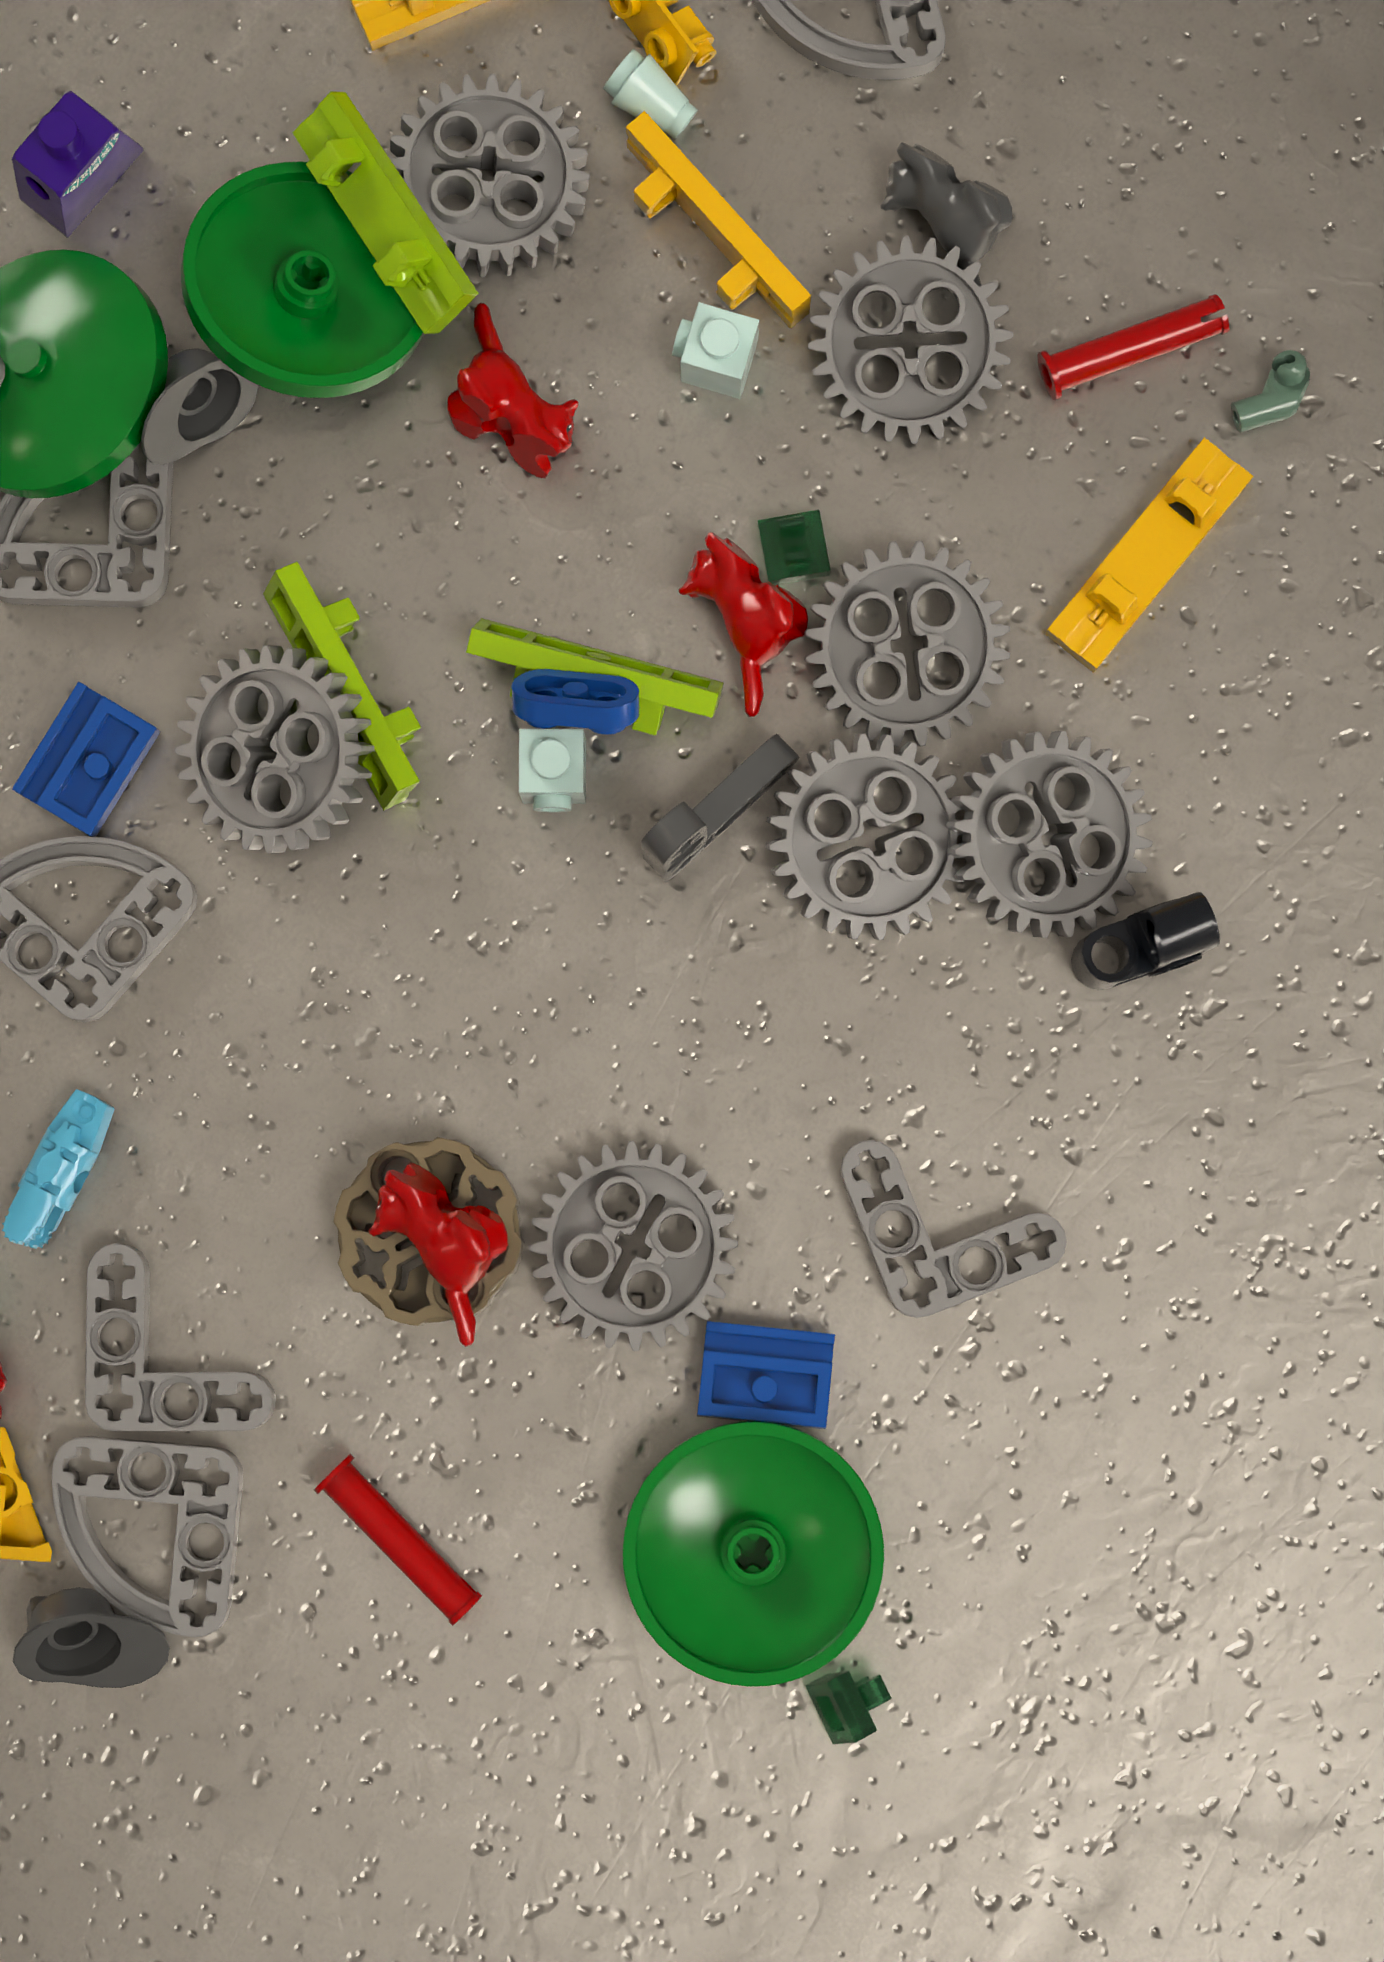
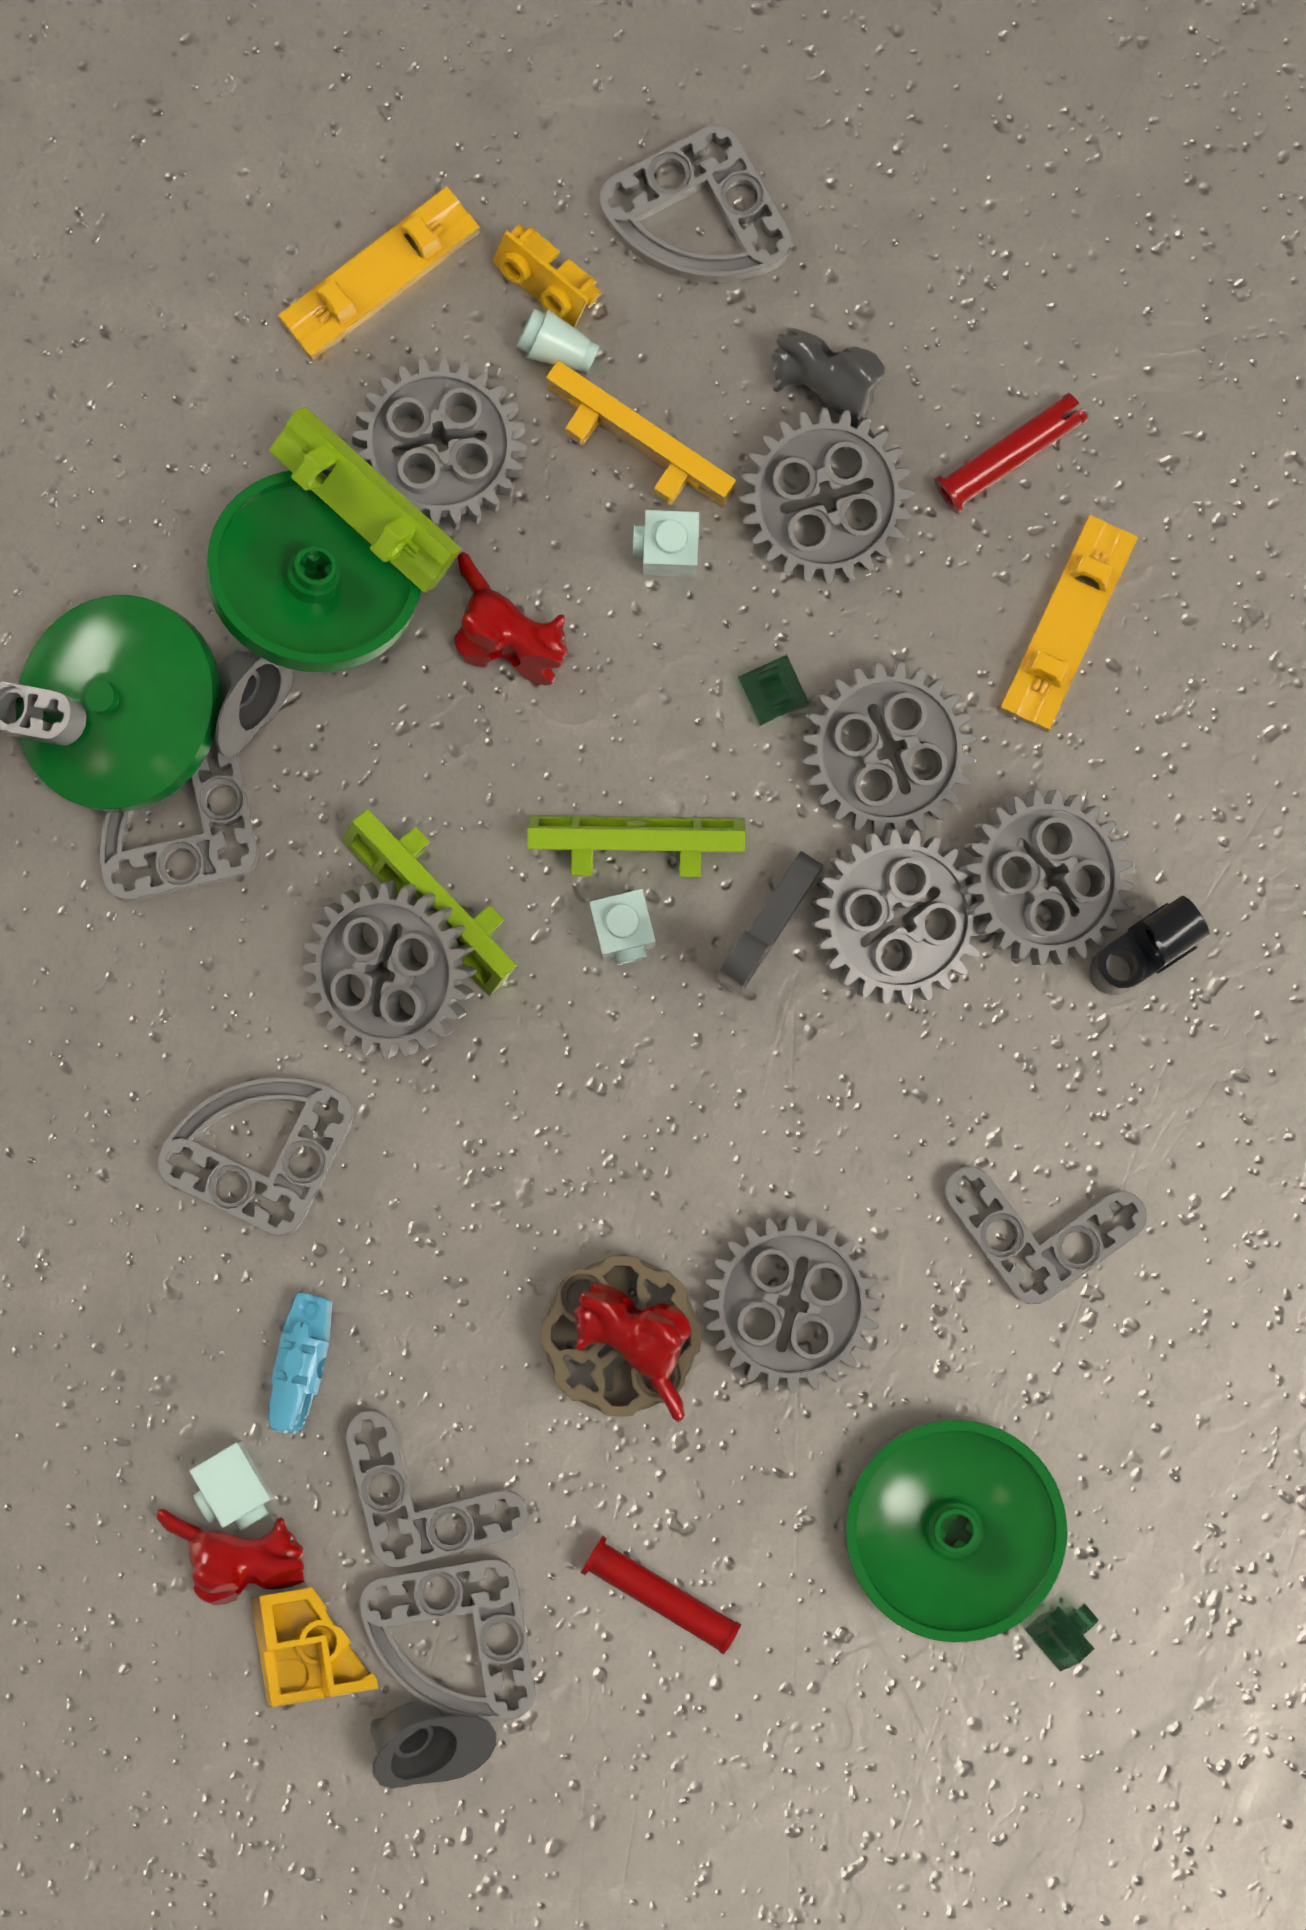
camera: 20 degrees left, 0 degrees up
dark purple torso [12,91,144,238] -> none
blue plate [12,681,160,837] -> none
blue plate [512,669,639,735] -> none
red animal [678,532,808,717] -> none
blue plate [697,1321,835,1429] -> none
sand green arm [1231,350,1310,433] -> none

